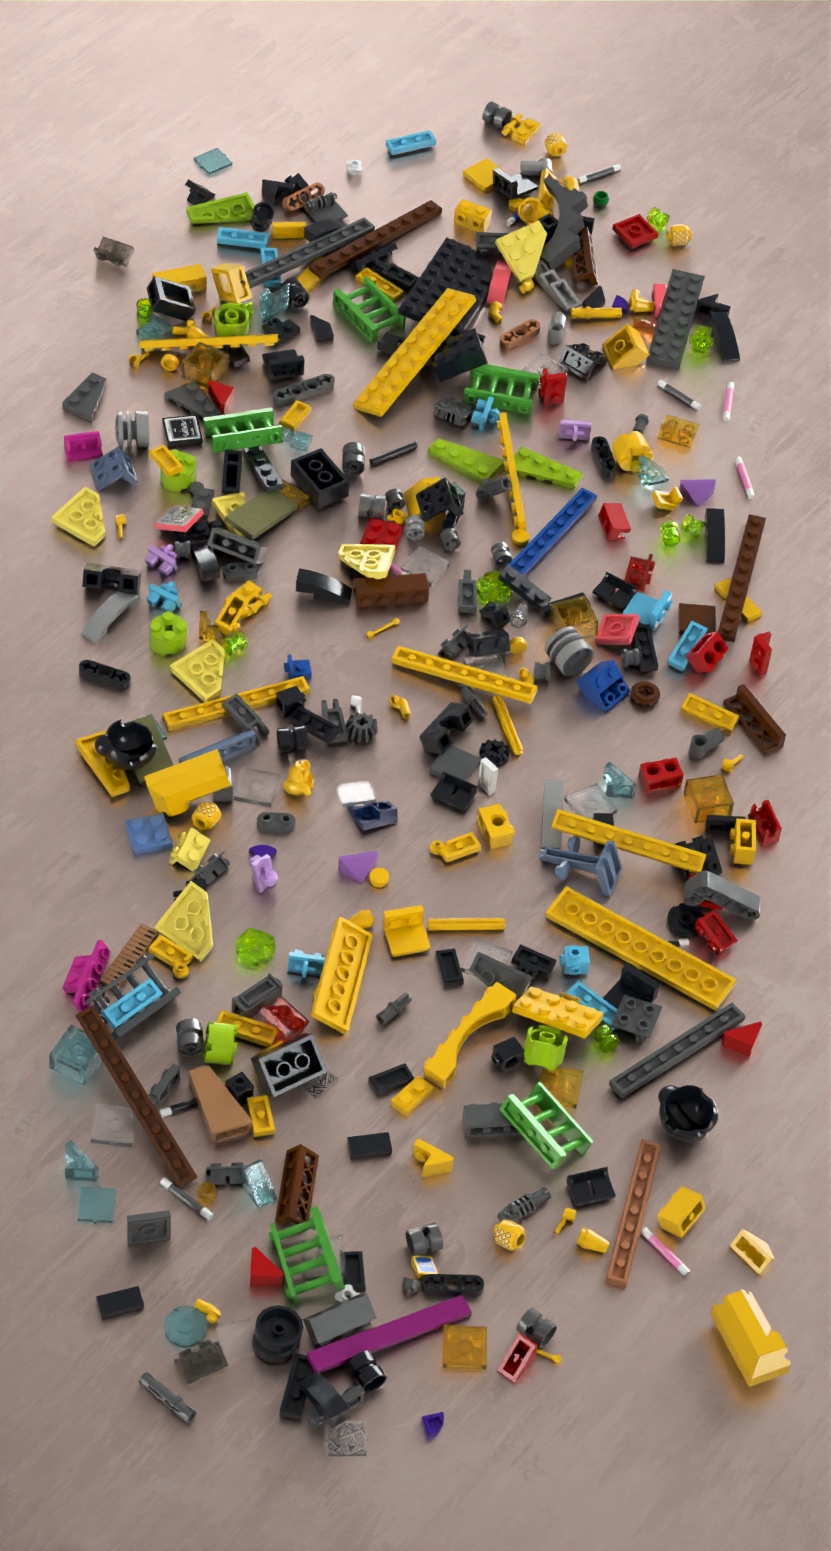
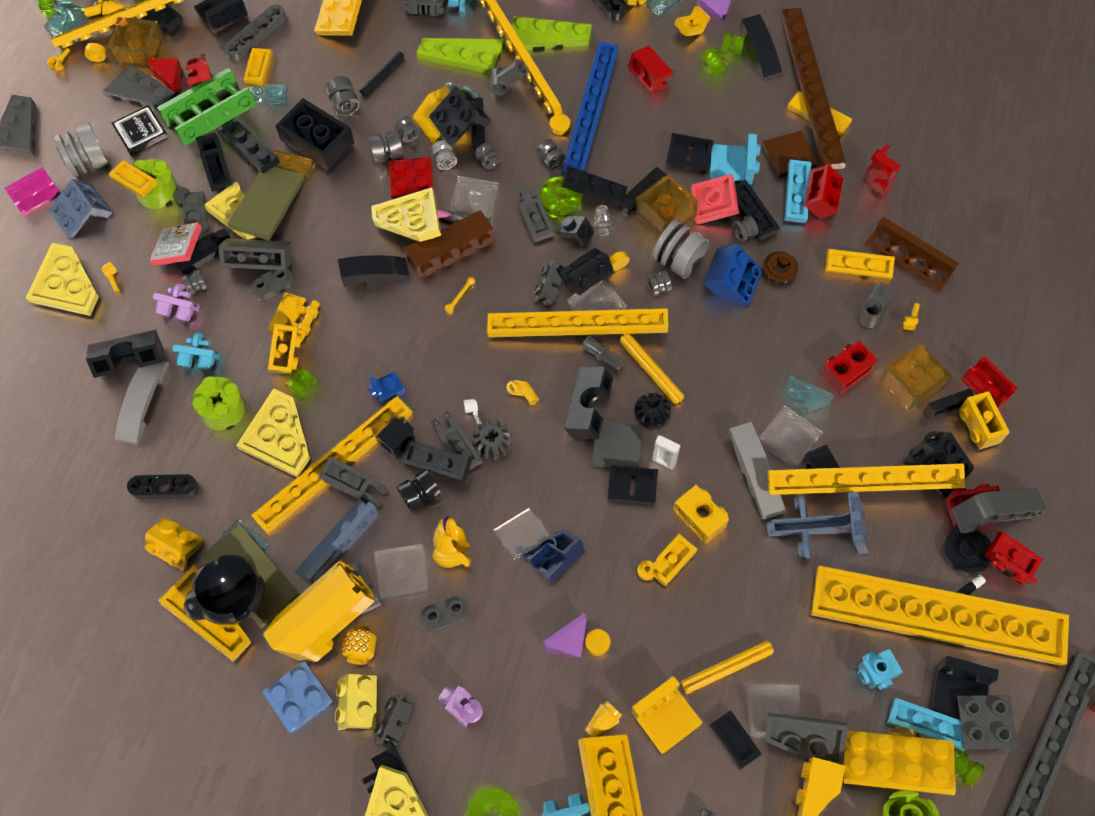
camera: 15 degrees left, 15 degrees up
black slope [190,542,220,581] -> none
clear yellow bracket [199,611,218,640] -> none
dark purple tile [249,845,277,858] -> none
yellow plate [387,508,408,525] -> none
black hinge [511,944,556,983] -> none
yellow arm [518,668,534,684] -> none
clear red bracket [624,554,655,591] -> none
none -> yellow bracket [145,517,204,571]
none -> red hinge [185,54,211,85]

